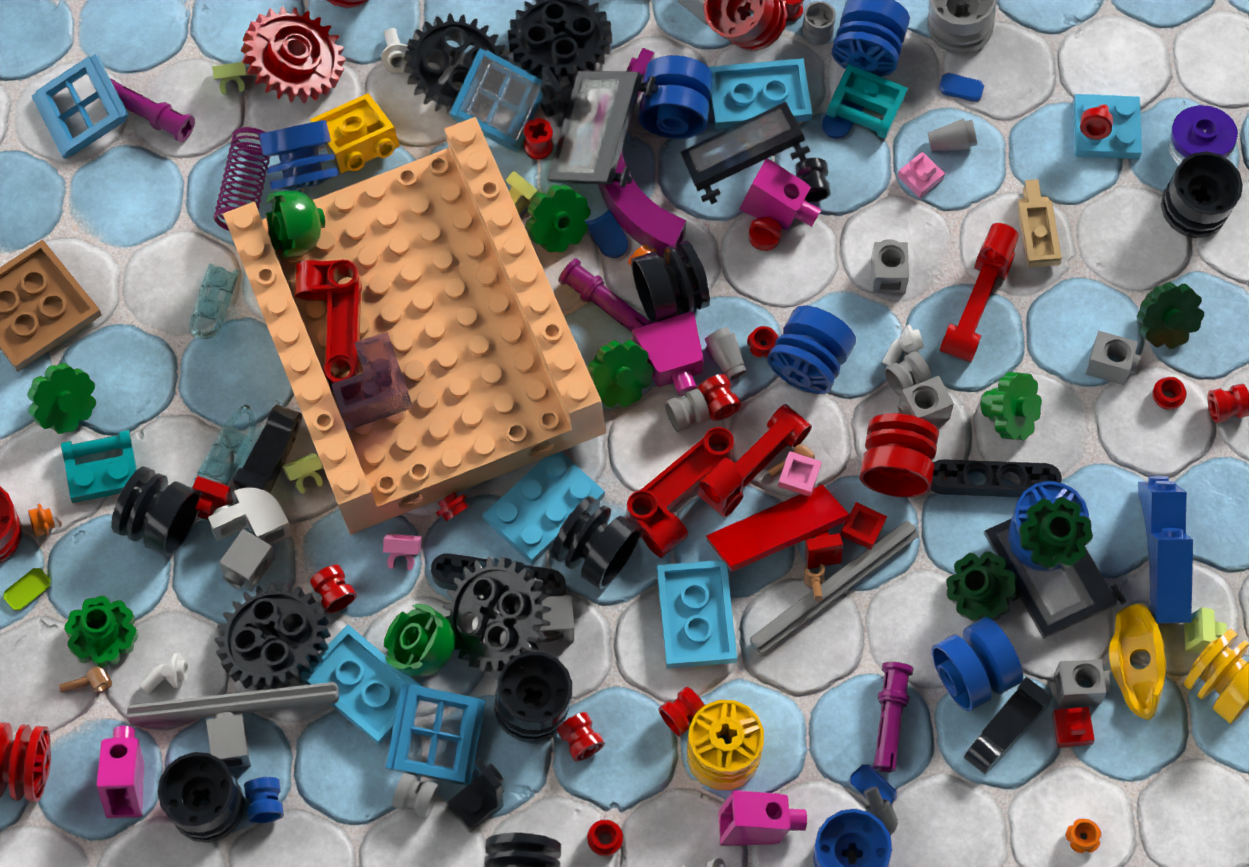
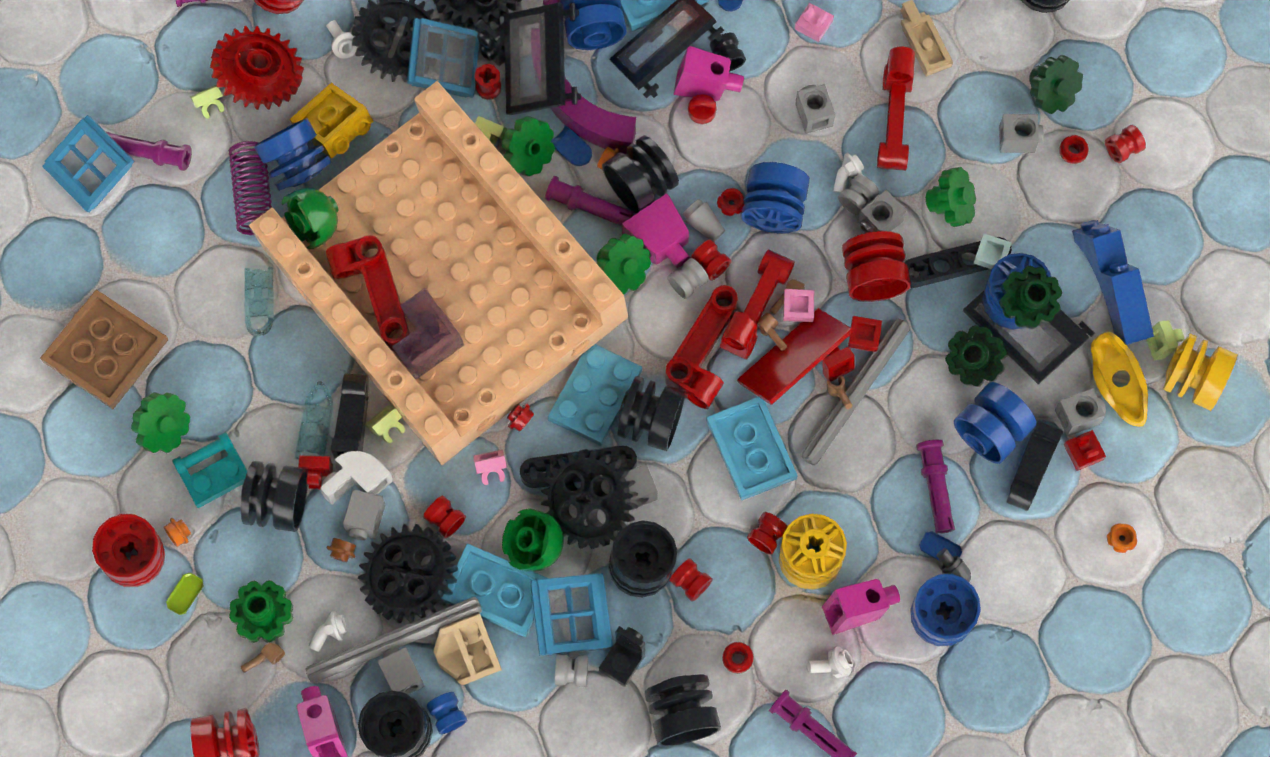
camera: 15 degrees left, 5 degrees up
none -> dark orange plate [326,538,356,563]
none -> tan slope [433,613,502,686]
none -> medium nougat hand [758,312,787,351]
none -> light aqua tile [974,234,1012,269]

